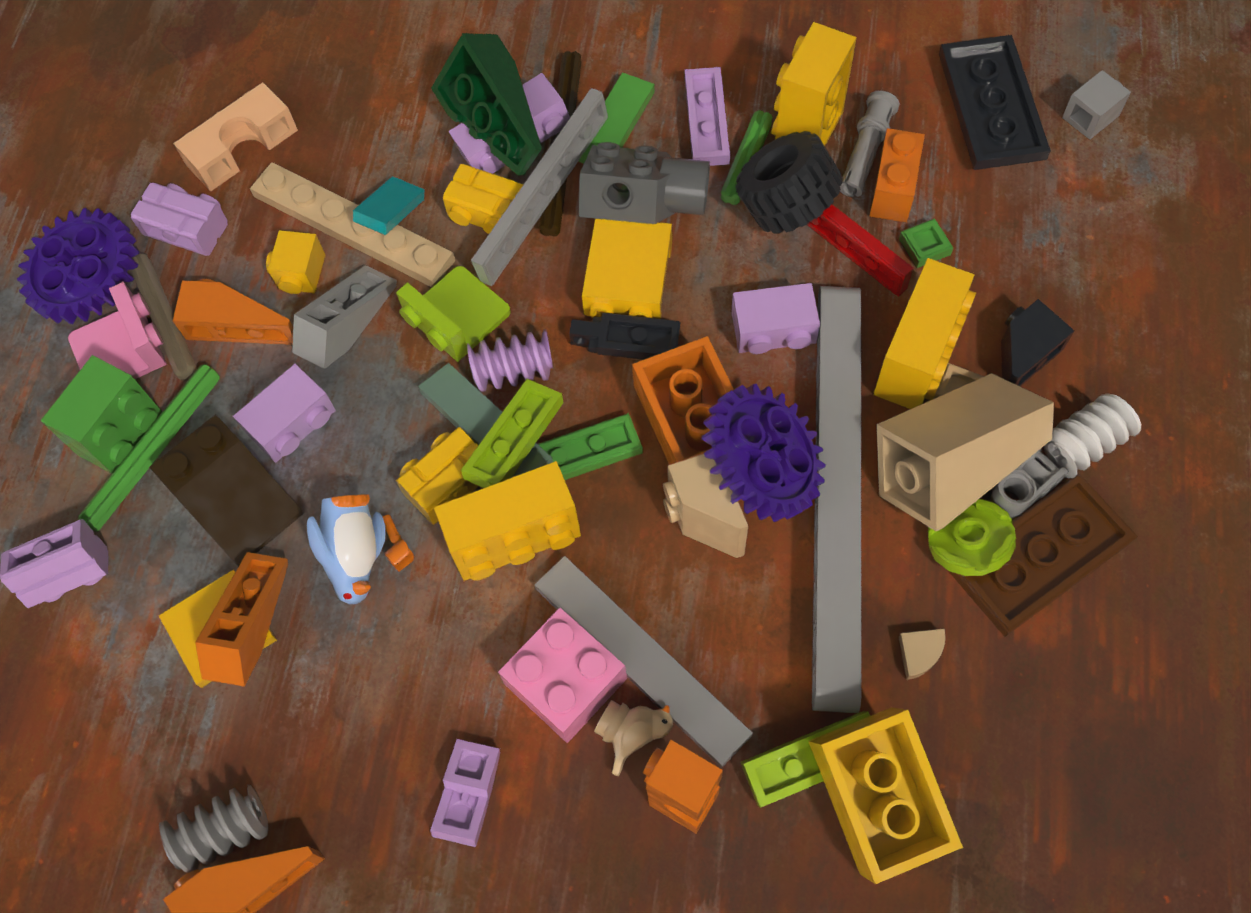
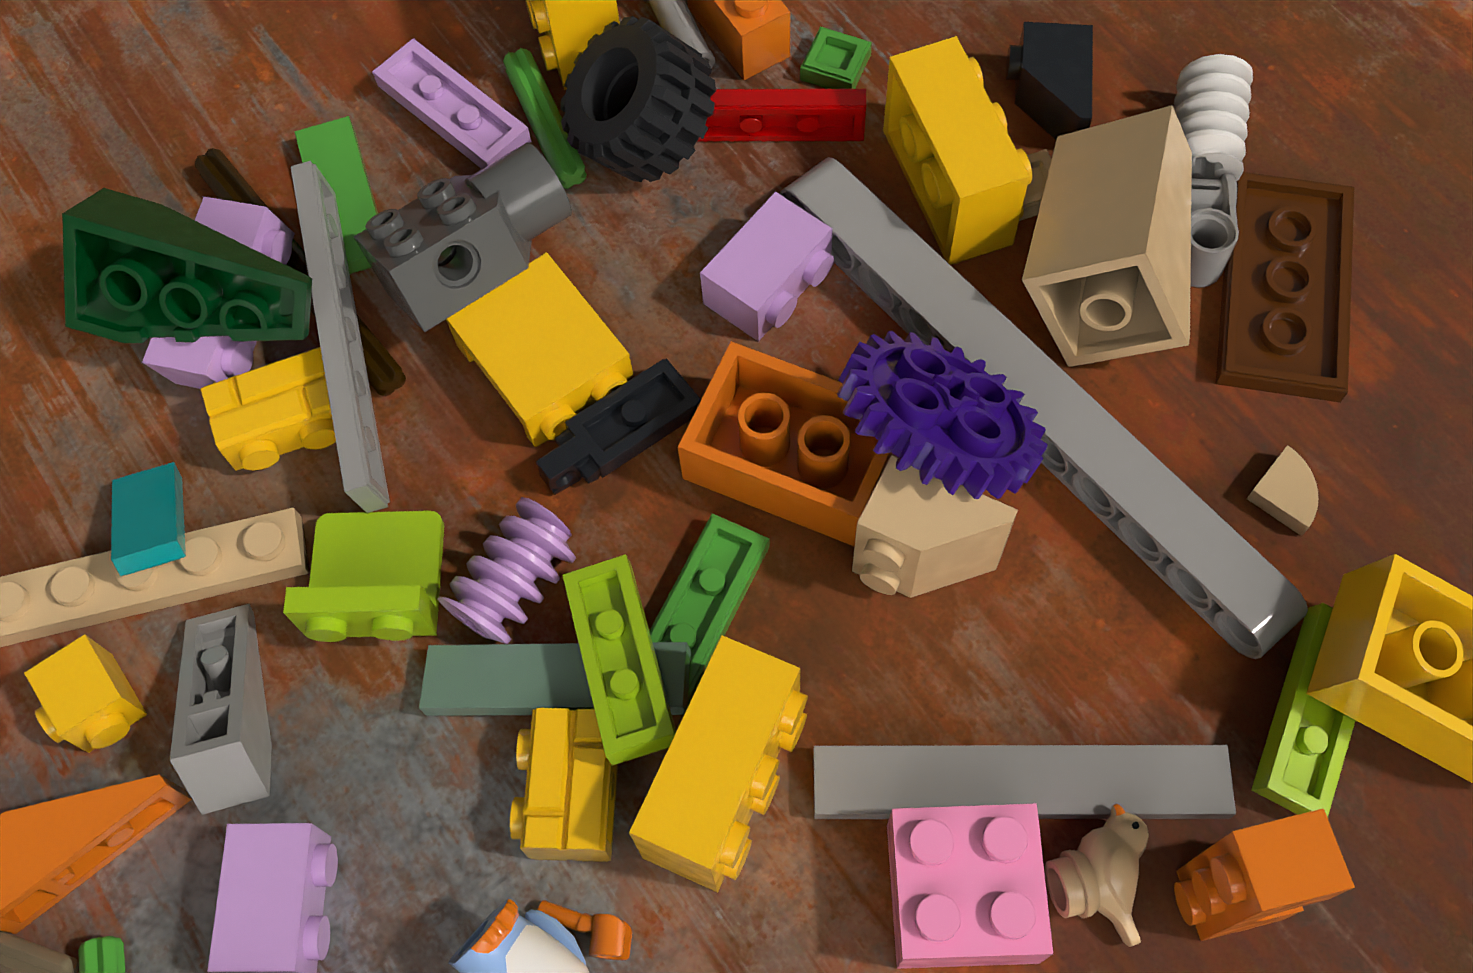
camera: 45 degrees left, 0 degrees up
lime tile [928,499,1016,576] -> none

